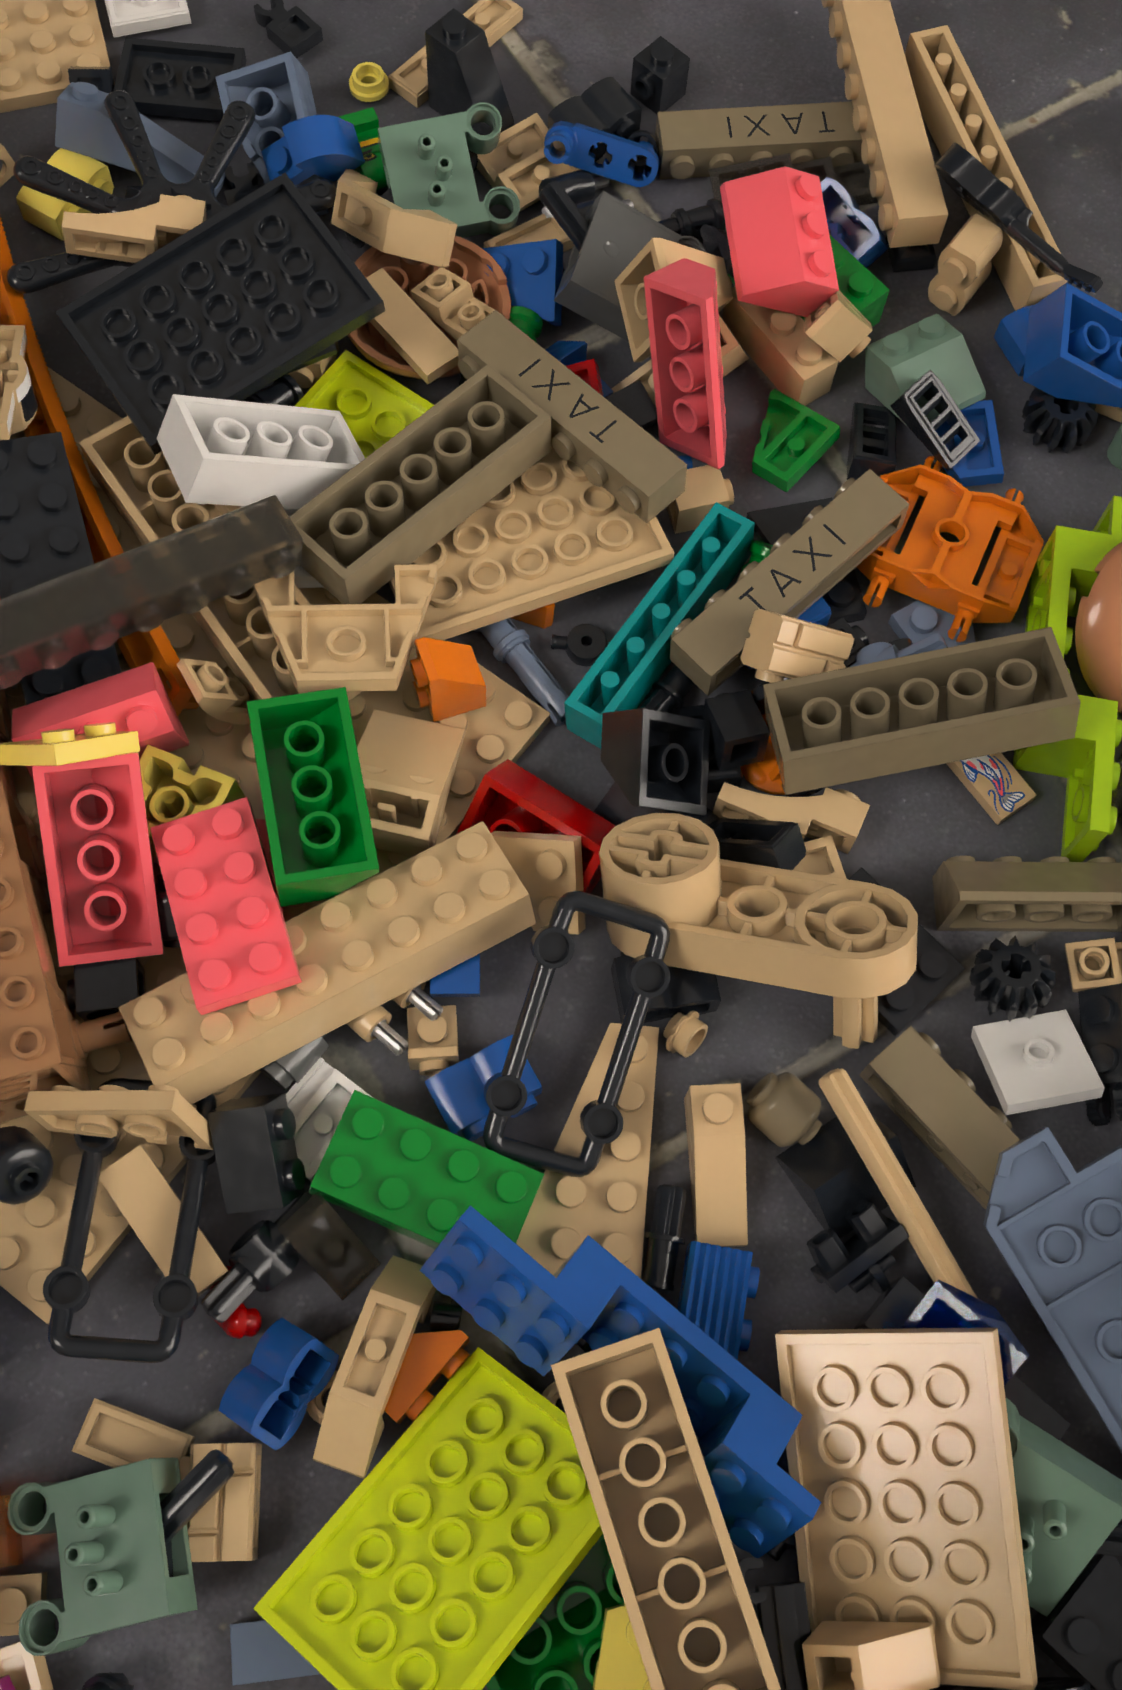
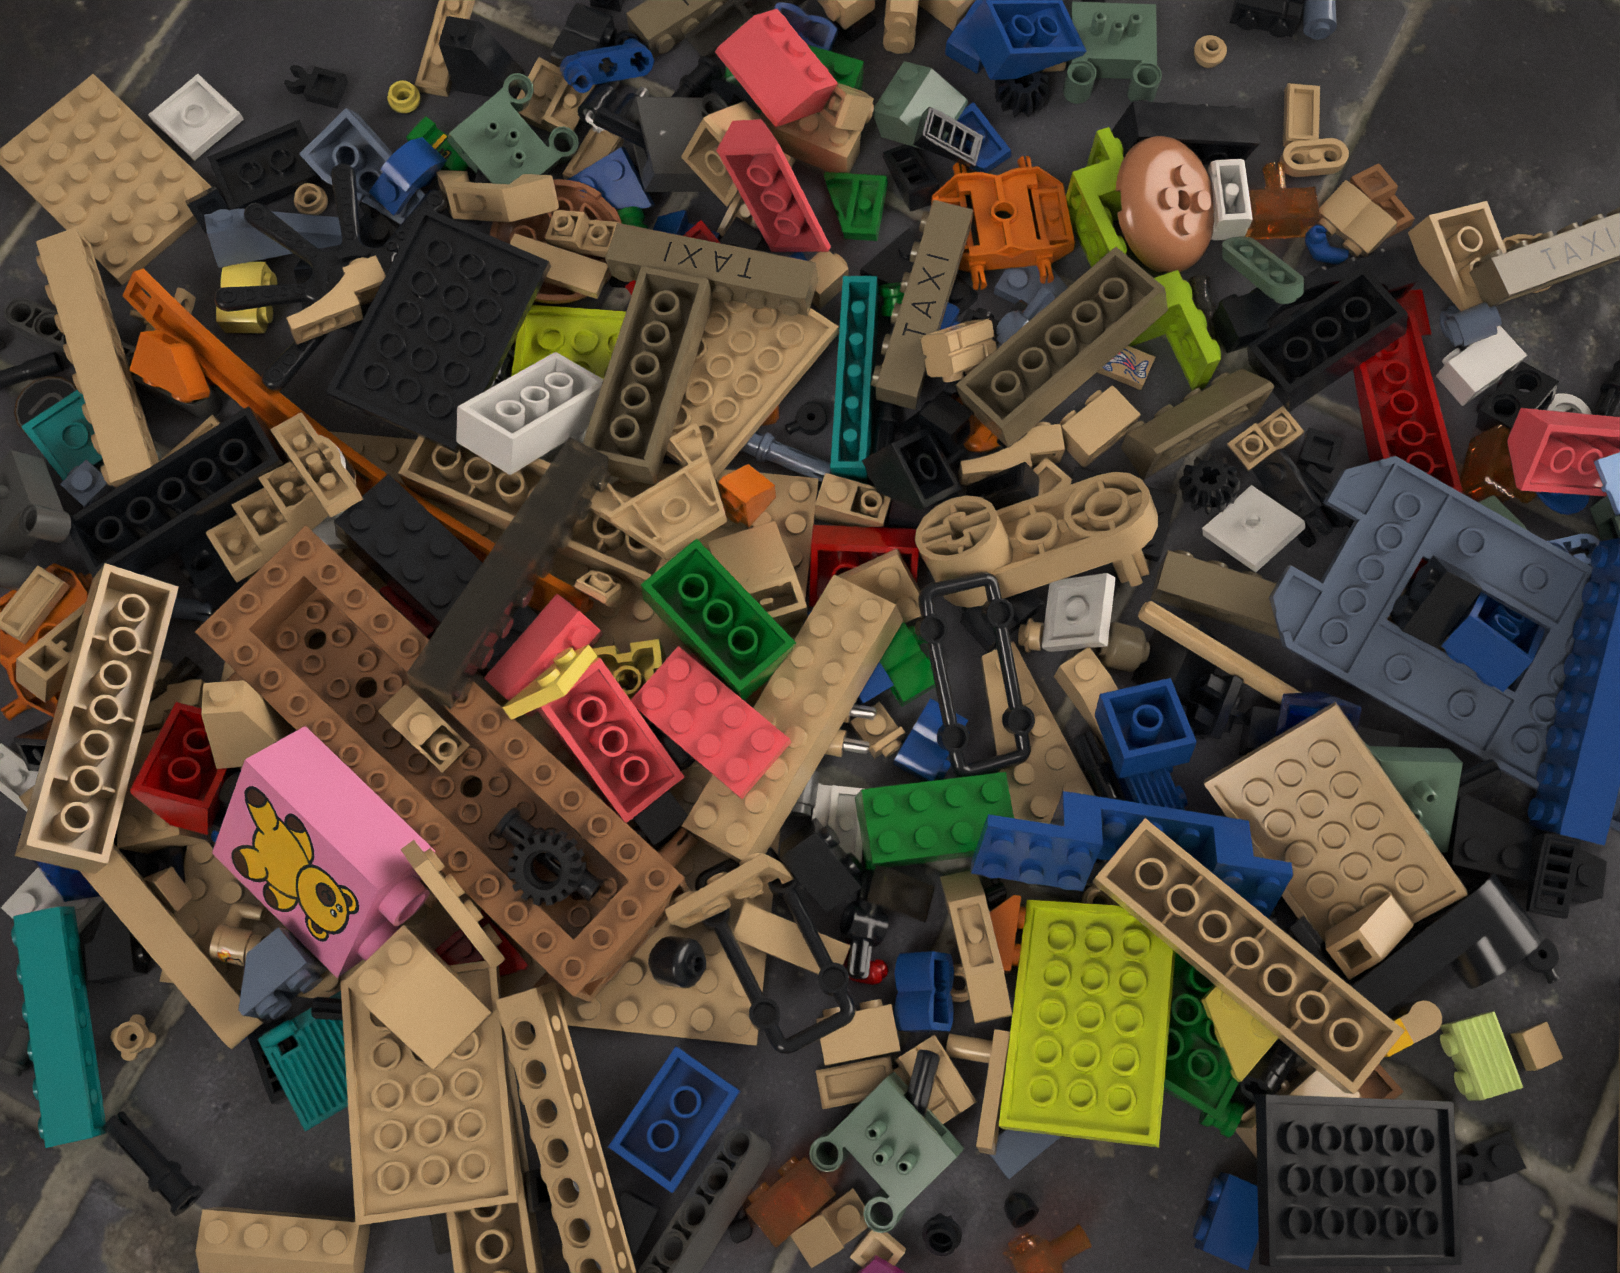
camera: 25 degrees left, 5 degrees up
none -> tan plate [294,183,328,215]
none -> tan slope [815,473,891,527]
none -> tan brick [816,999,901,1066]
none -> green brick [879,622,935,707]
none -> tan piece [946,1029,1010,1155]
none -> white plate [1041,573,1116,652]
none -> tan brick [1059,385,1141,468]
none -> blue brick [1095,678,1197,779]

